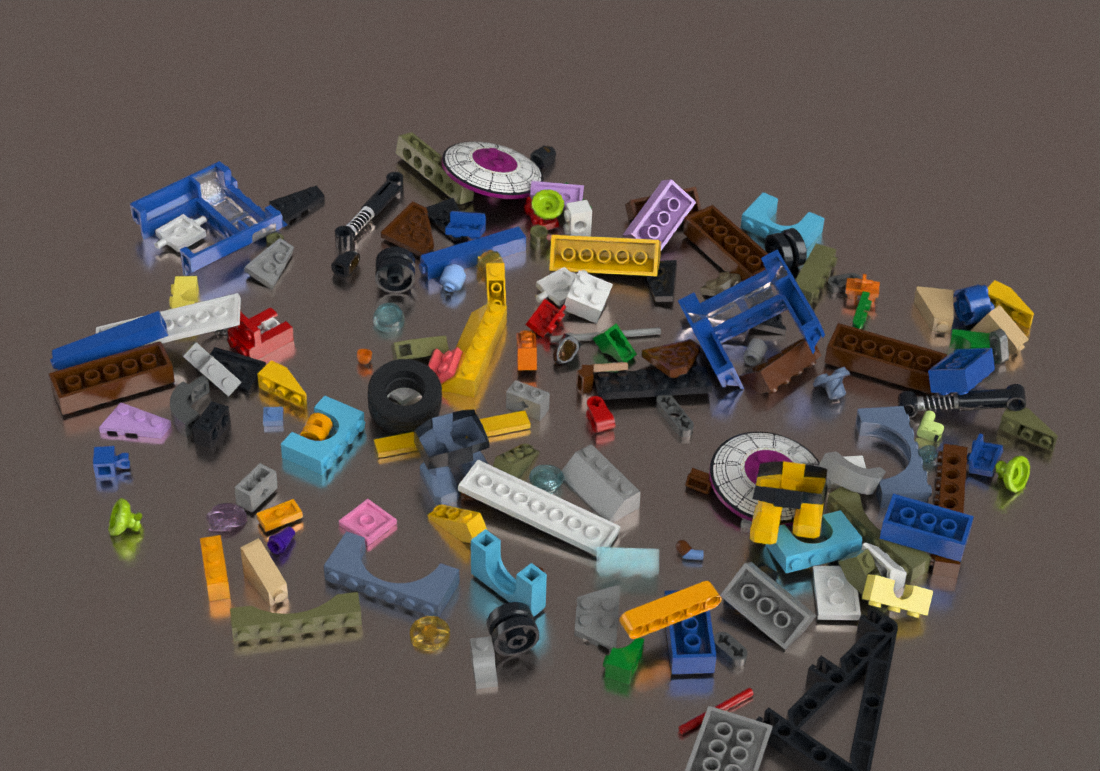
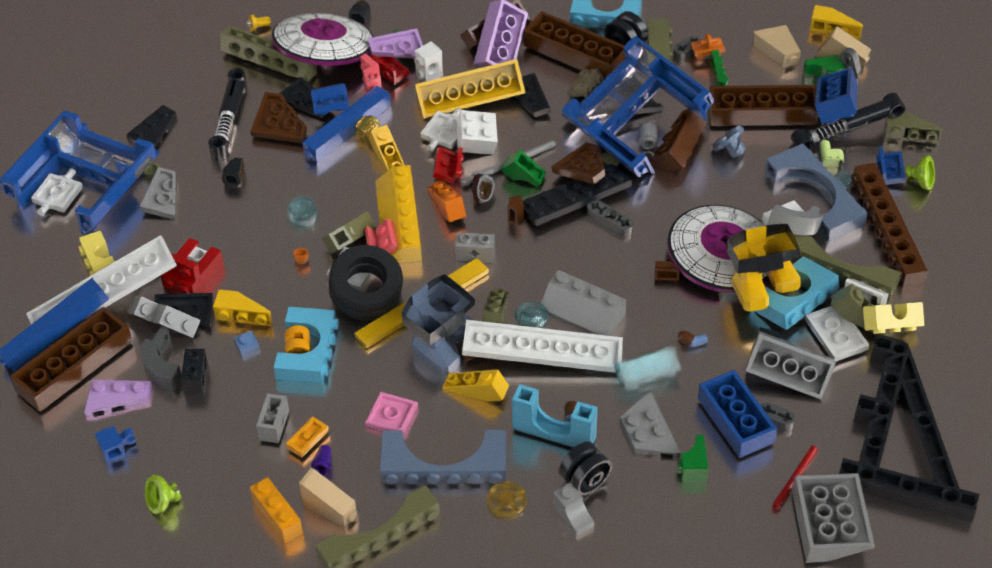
camera: 20 degrees left, 5 degrees up
clear purple hat [206,503,247,532] -> none
black wheel [375,247,415,293] -> none
light blue head [440,264,466,292] -> none
olive wheel [530,225,548,250] -> none
lime hair [531,189,565,220] -> none
red piece [586,396,615,433] -> none
medium nougat tile [590,362,628,372] -> none
light orange beam [619,581,722,639] -> none
blue brick [880,494,974,562] -> none
blue brick [953,284,995,325] -> none
none -> yellow piece [246,15,271,32]
none -> coral bracket [360,53,382,94]
none -> olive tile [602,152,619,166]

